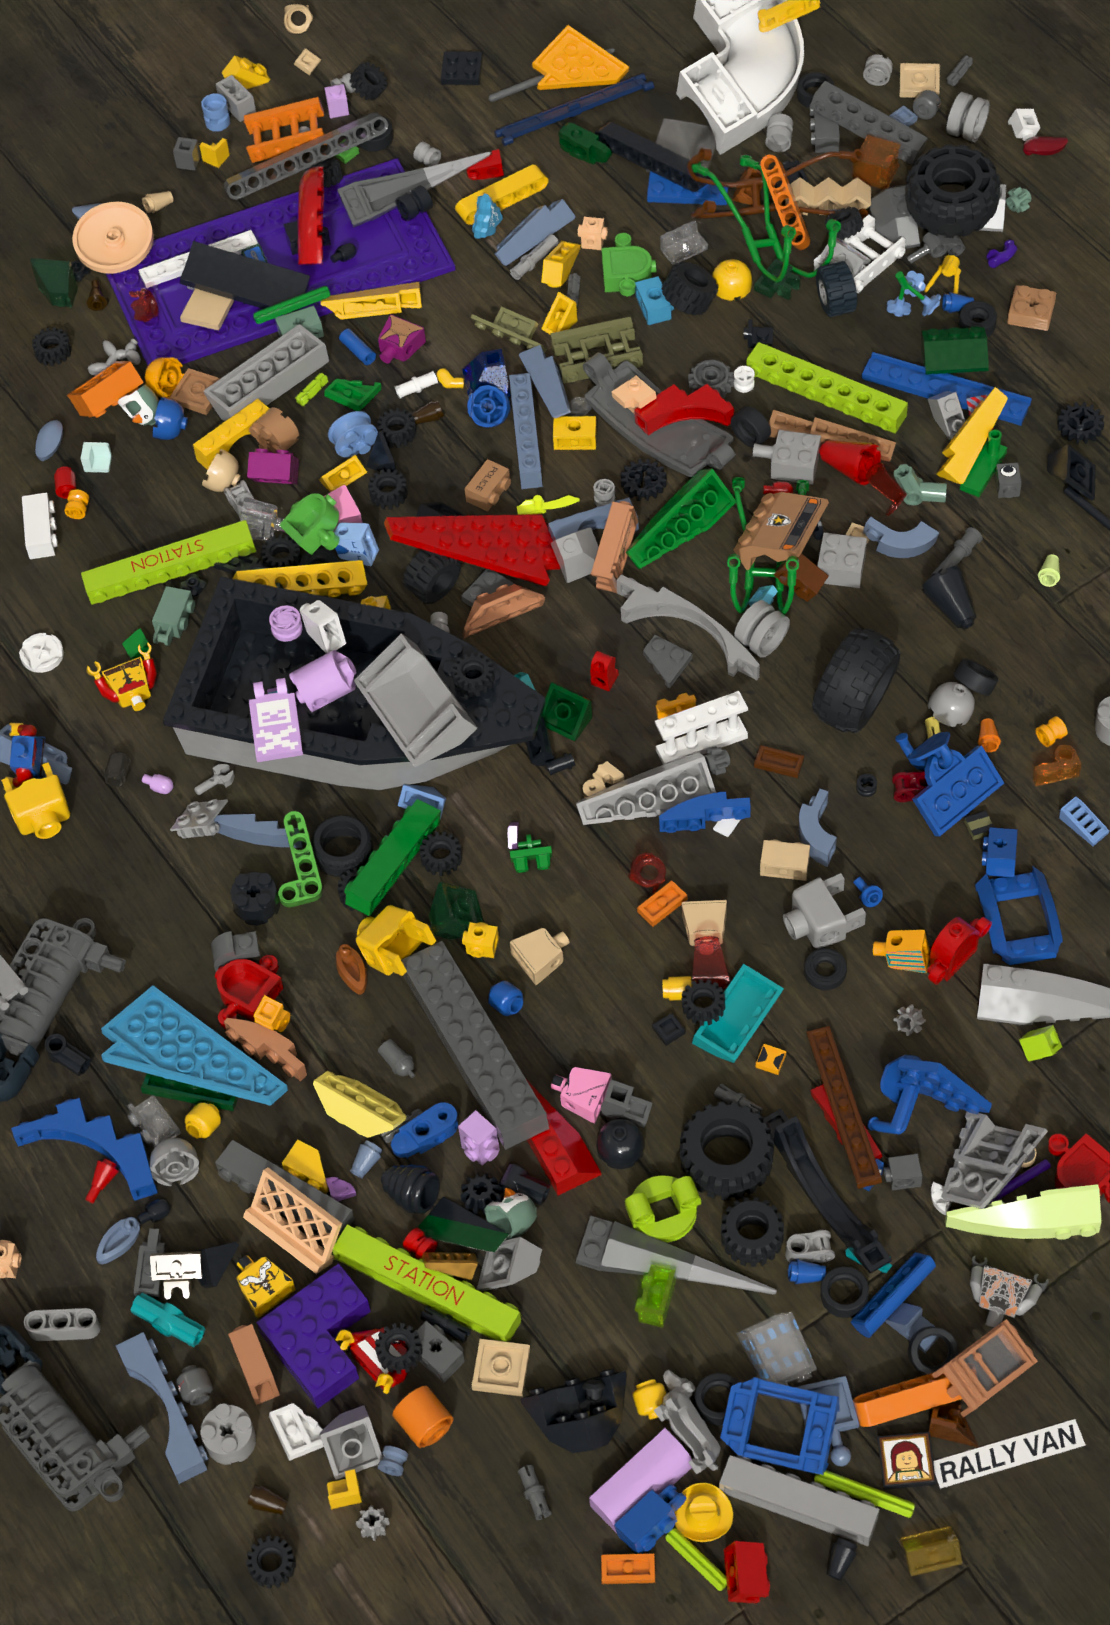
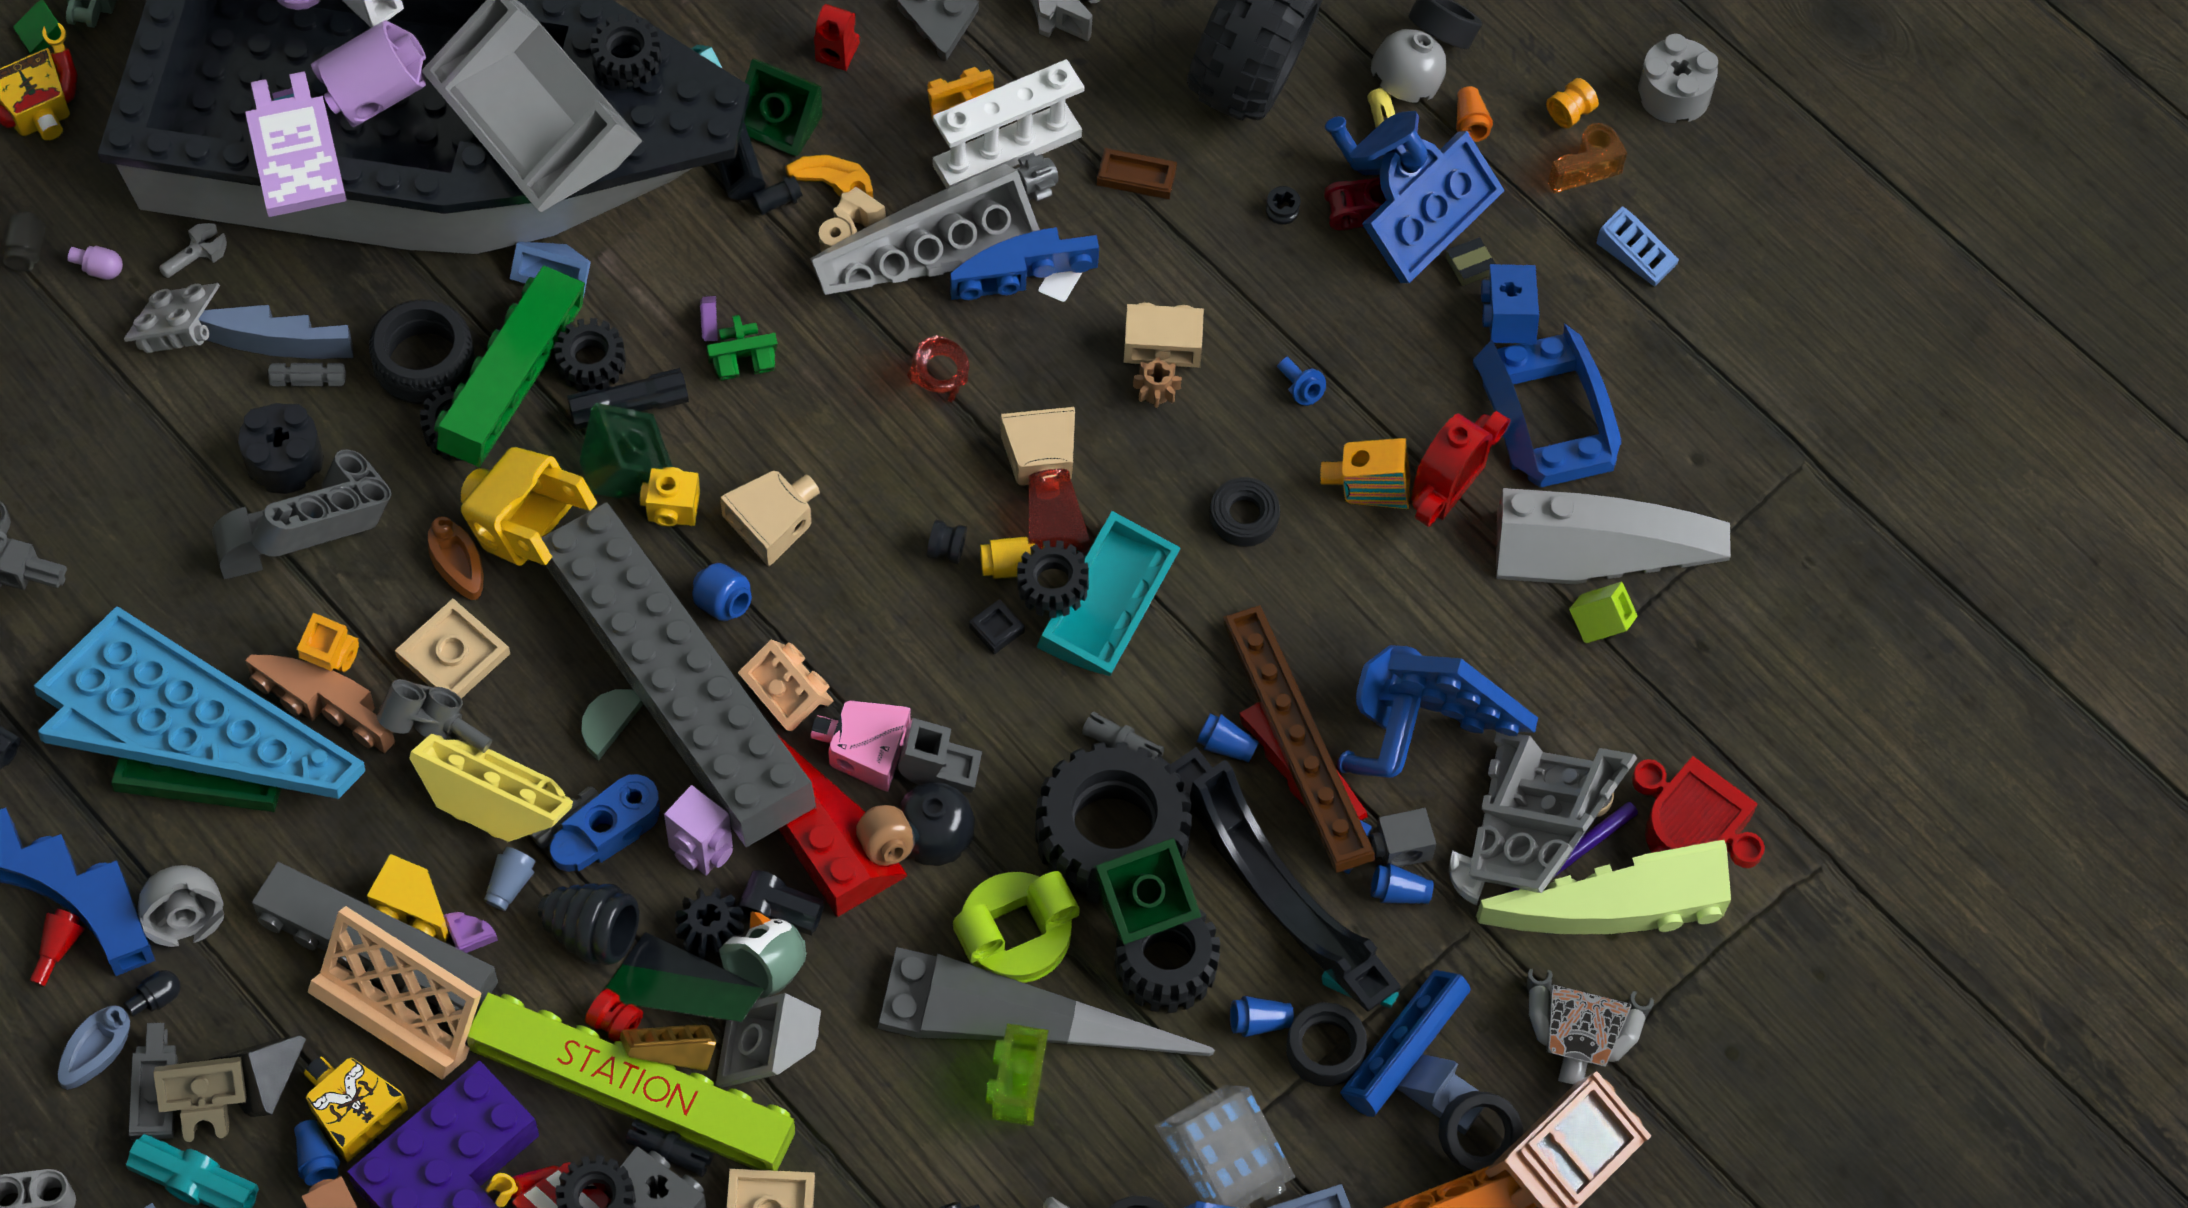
camera: 15 degrees left, 5 degrees up
clear bracket [127,1095,181,1147] -> none
yellow head [185,1103,221,1138] -> none
red piece [215,955,283,1029] -> none
bright green beam [278,811,322,907] -> none
dark grey piece [378,1039,415,1078] -> none
orange plate [637,881,688,927] -> none
light orange tile [756,1044,786,1075] -> none
light grey piece [783,873,866,949] -> none
light grey piece [785,1230,835,1263] -> none
sand blue arch [799,789,837,867] -> none
light grey gear [894,1004,926,1036] -> none
none -> dark grey beam [252,449,391,557]
none -> dark grey axle [268,363,346,386]
none -> blue cone [294,1120,340,1186]
none -> dark grey beam [377,679,493,753]
none -> tan plate [395,598,510,698]
none -> black axle [567,368,689,430]
none -> sand green tile [581,689,643,761]
none -> light nougat bracket [738,639,834,732]
none -> light orange piece [785,155,873,198]
none -> medium nougat head [856,805,915,866]
none -> black wheel [927,519,967,564]
none -> dark green slope [1095,838,1201,945]
none -> medium nougat gear [1133,357,1182,408]
none -> blue cone [1196,713,1259,763]
none -> blue cone [1370,863,1434,904]

